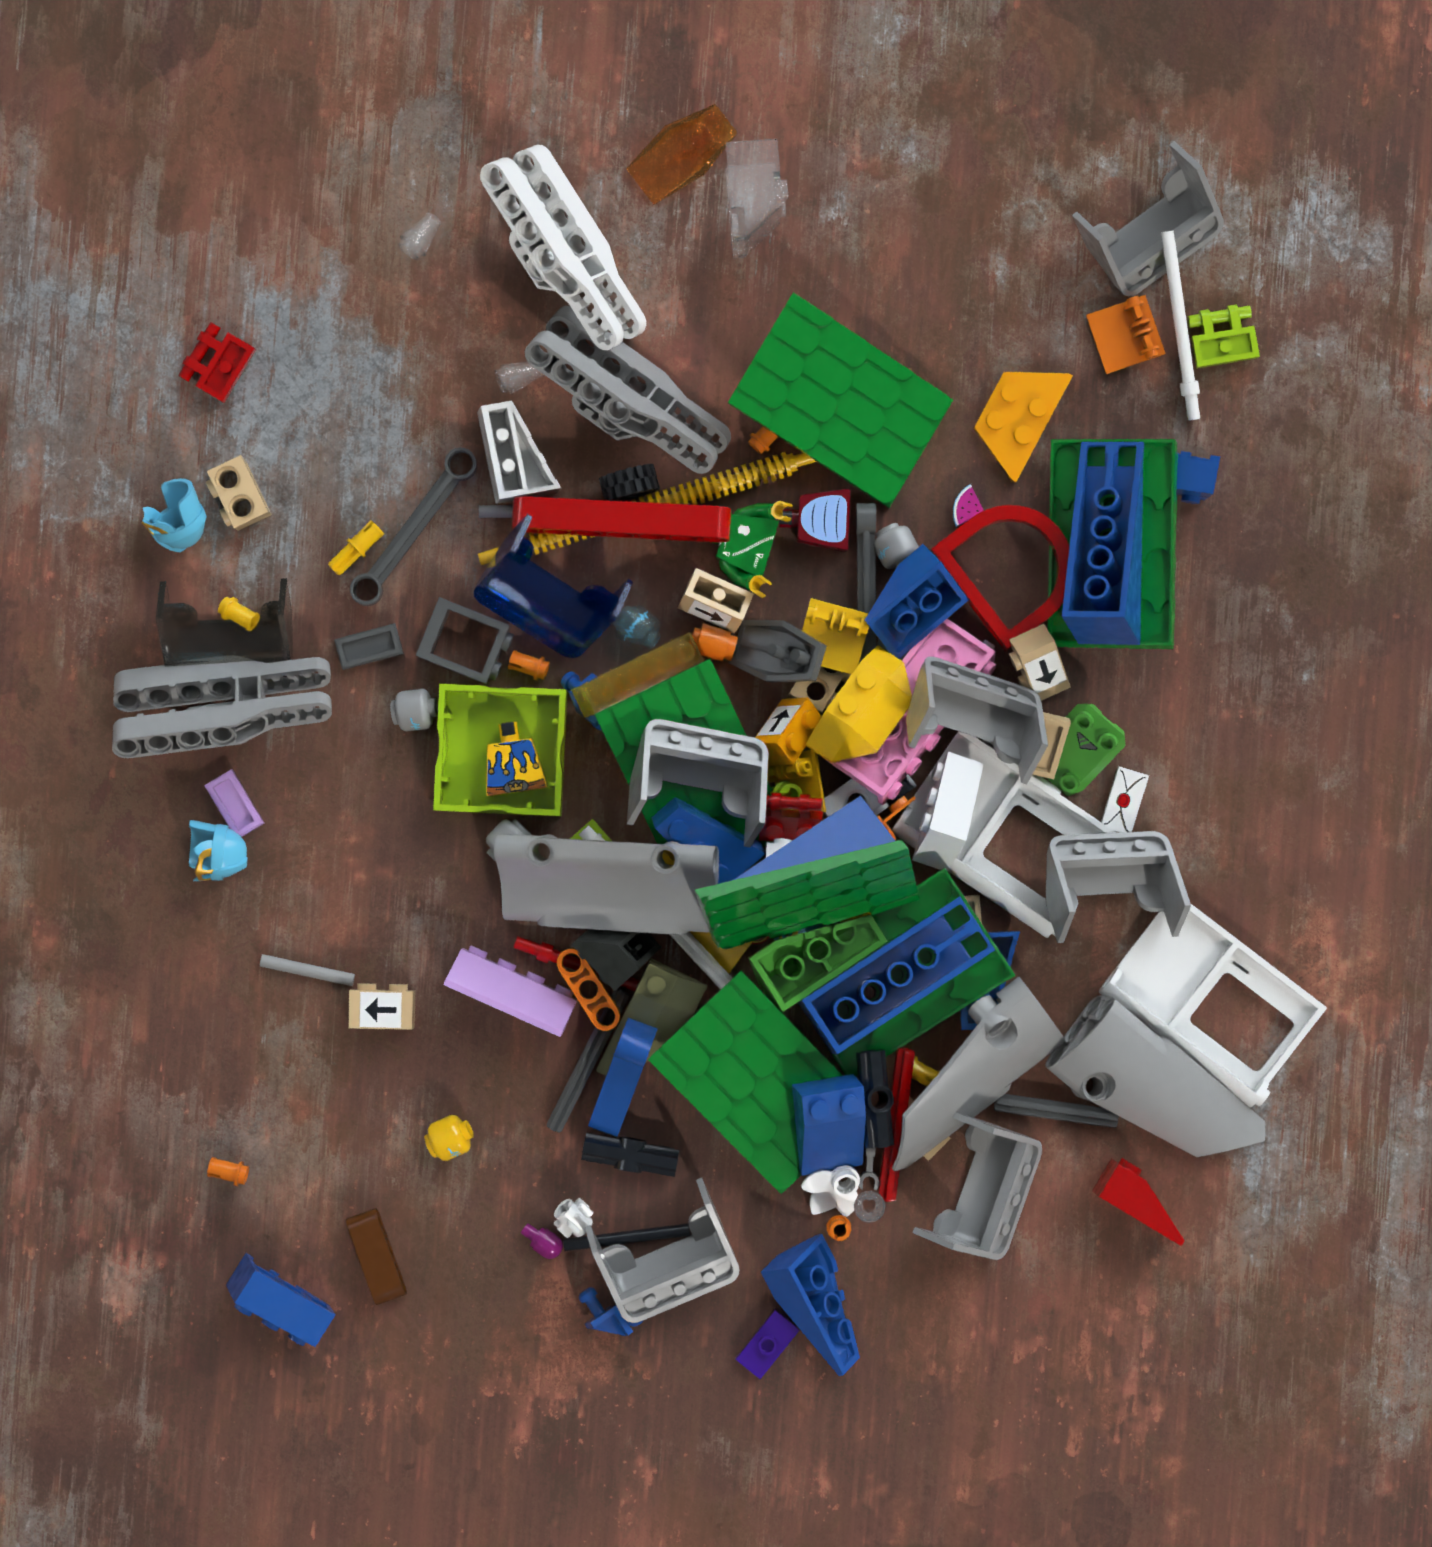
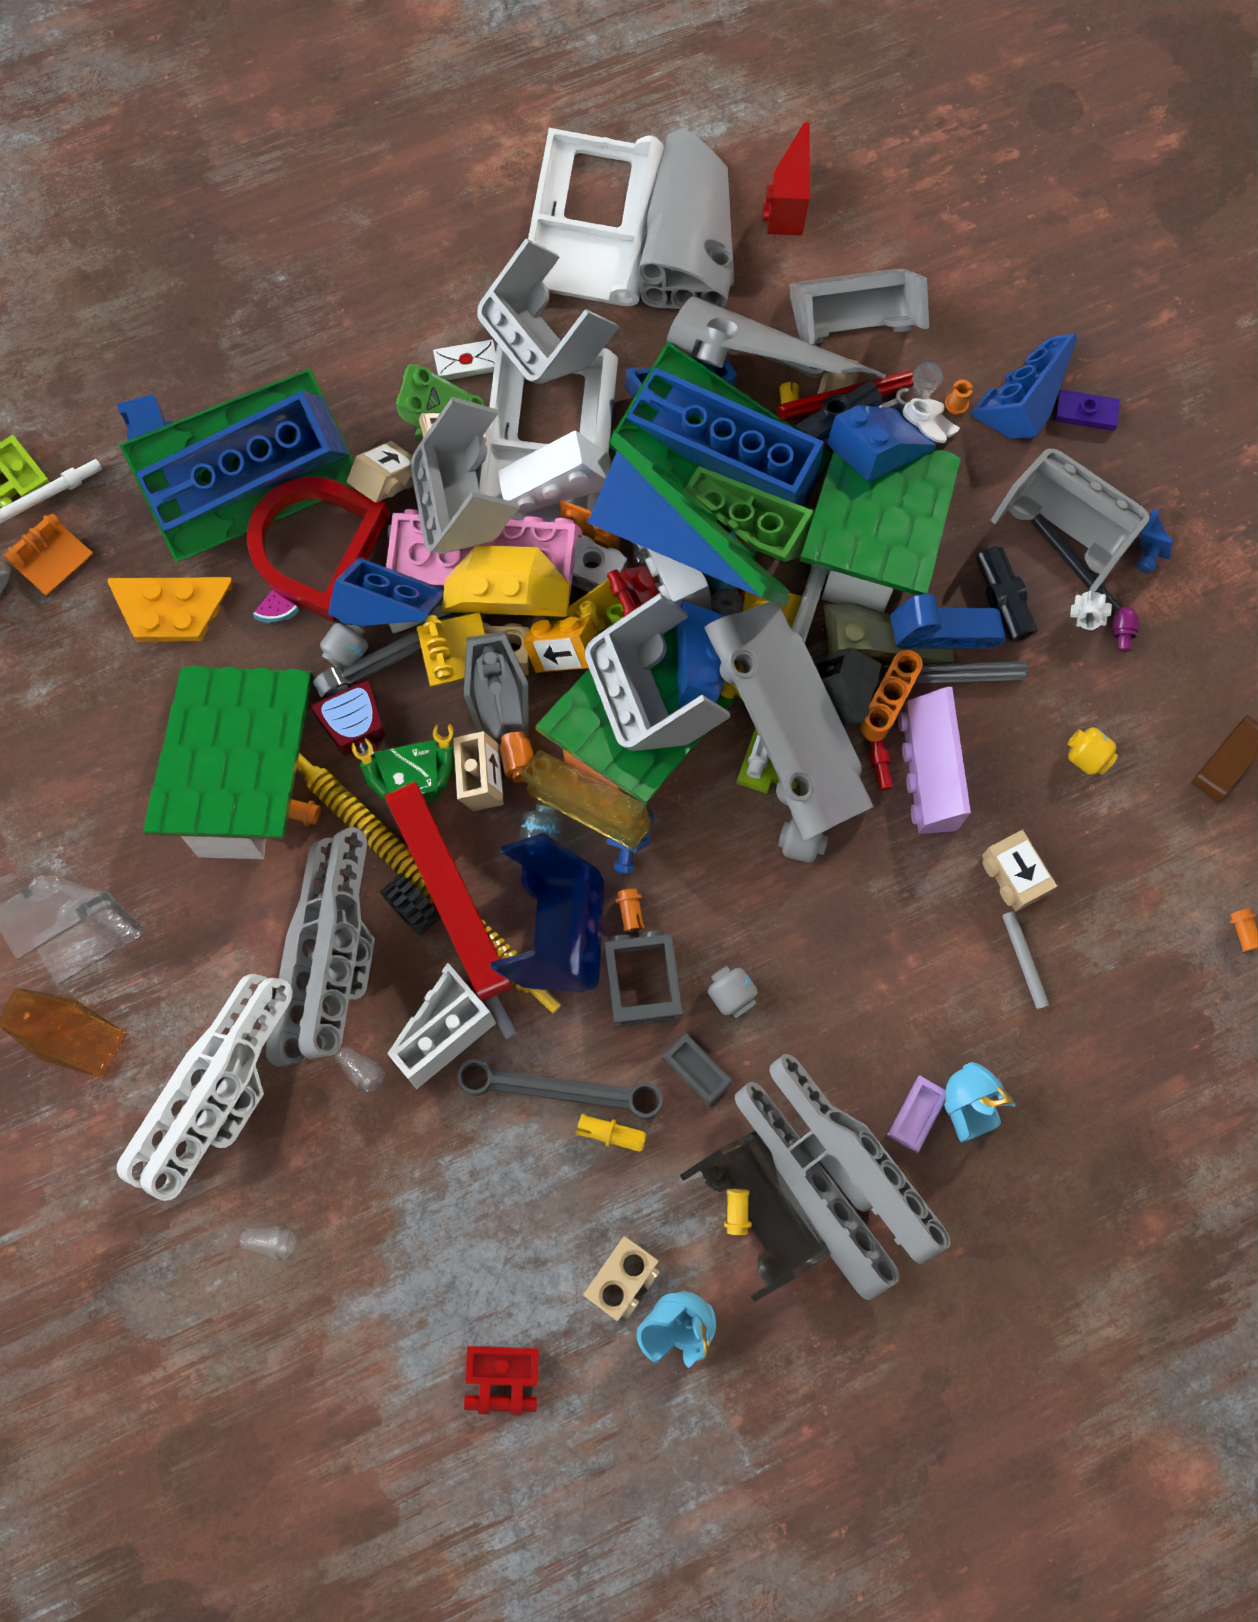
camera: 120 degrees left, 15 degrees down
lime tile [433,684,568,817] -> none
torso [486,722,548,796] -> none
dark grey axle [994,1094,1119,1128] -> none

